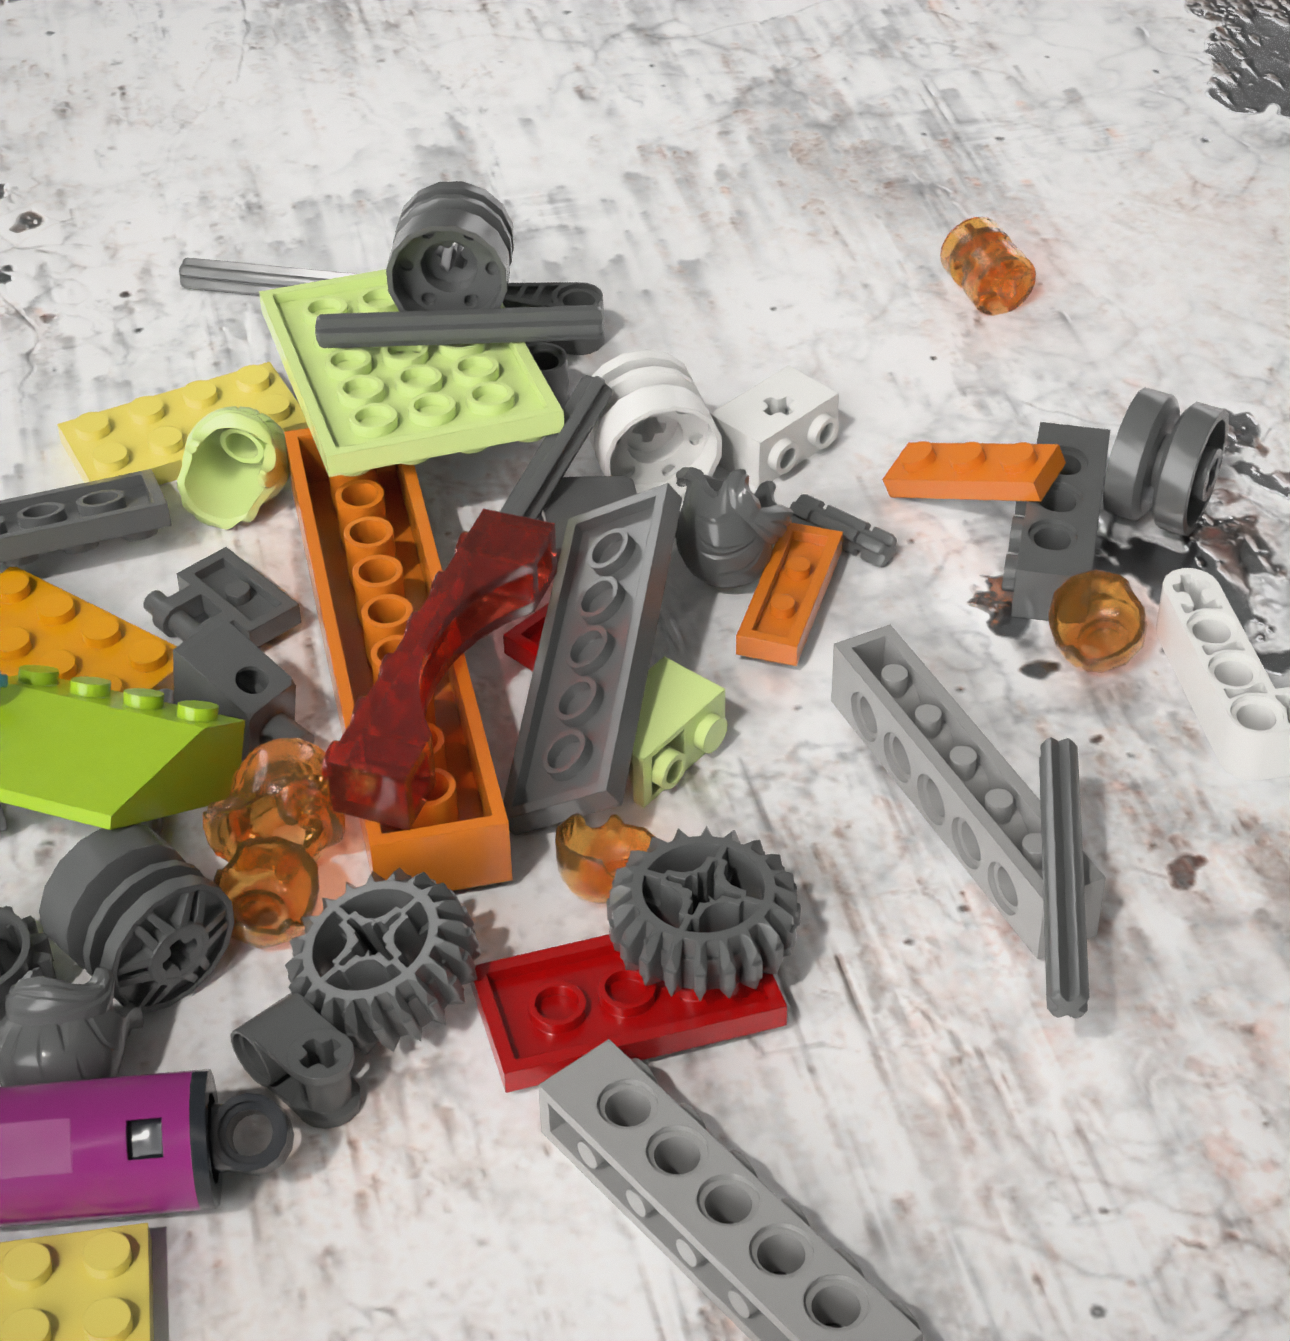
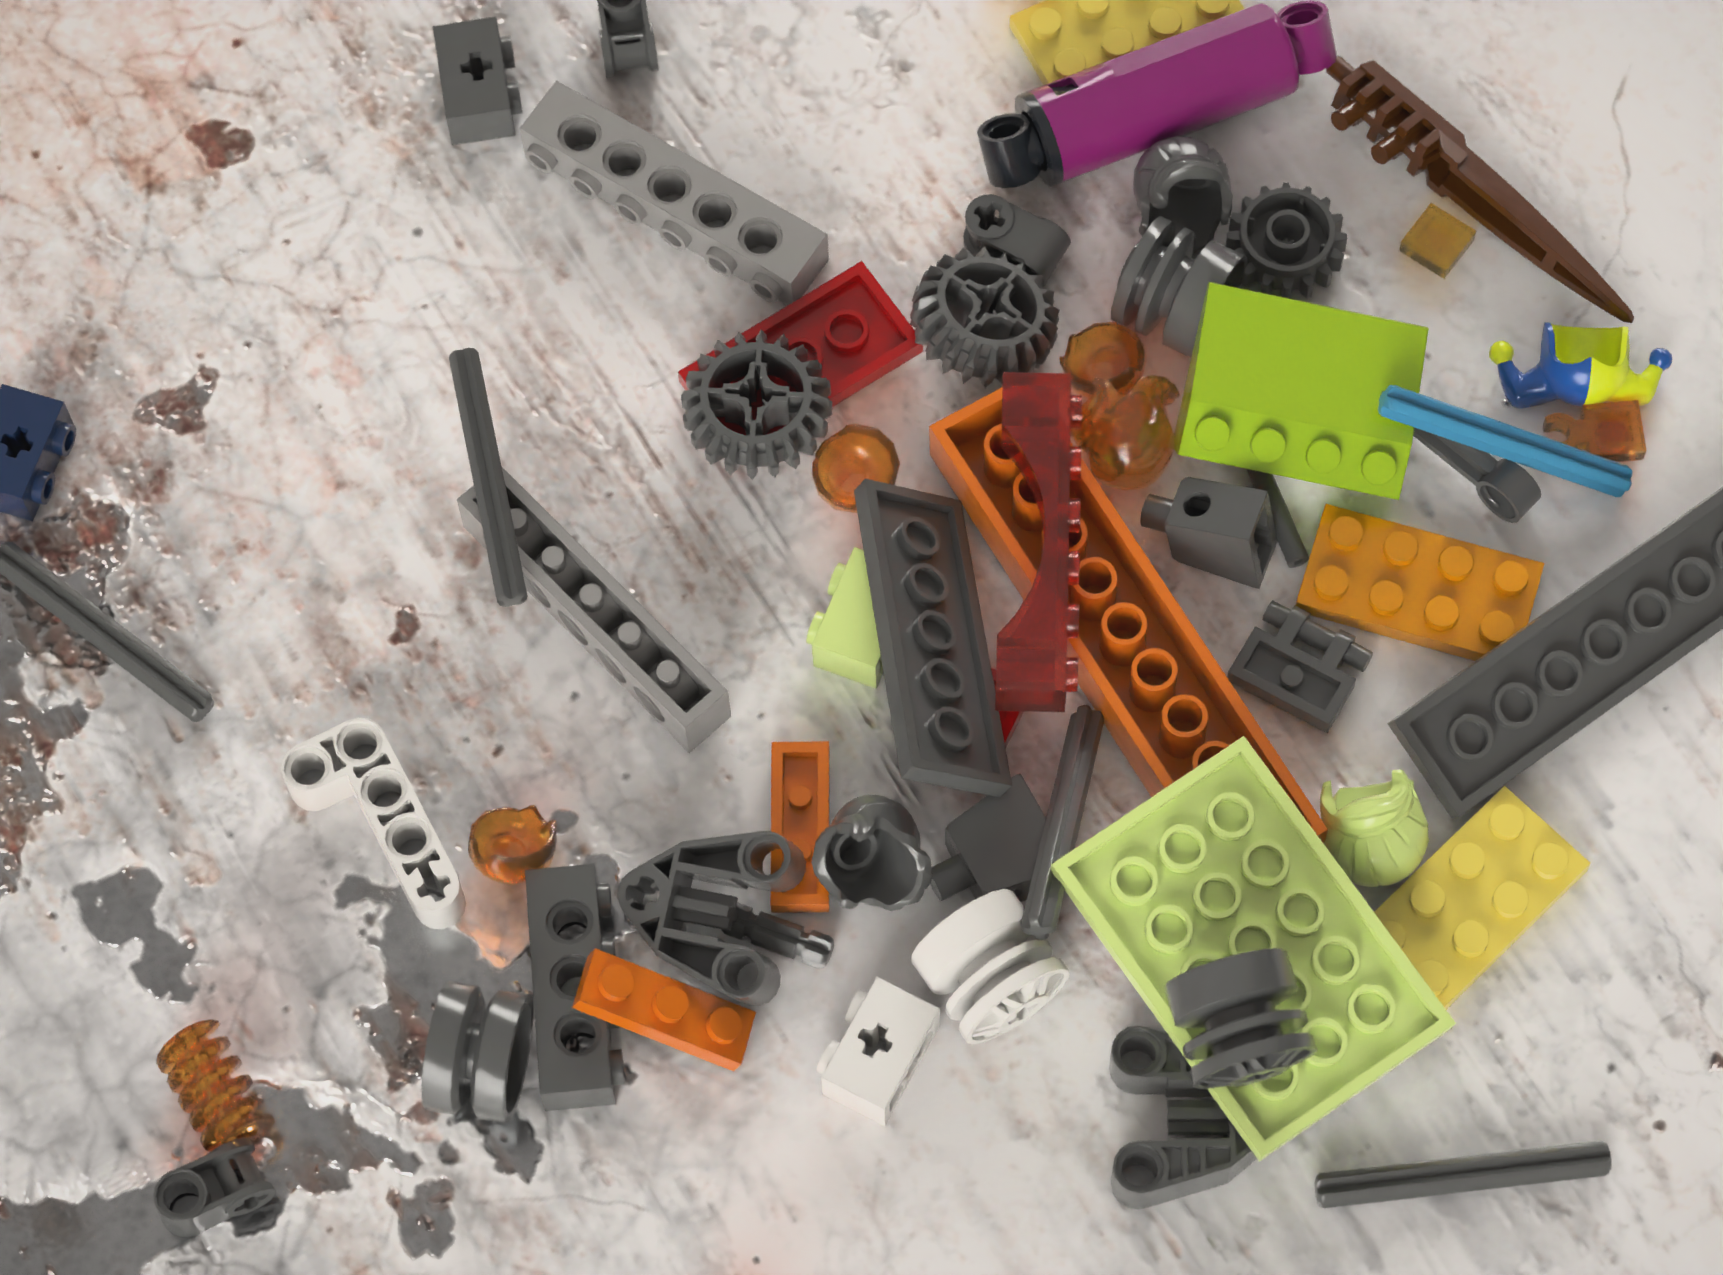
camera: 165 degrees right, 25 degrees up
dark grey axle [315,305,604,348] -> none
none -> dark grey connector [617,831,806,1006]

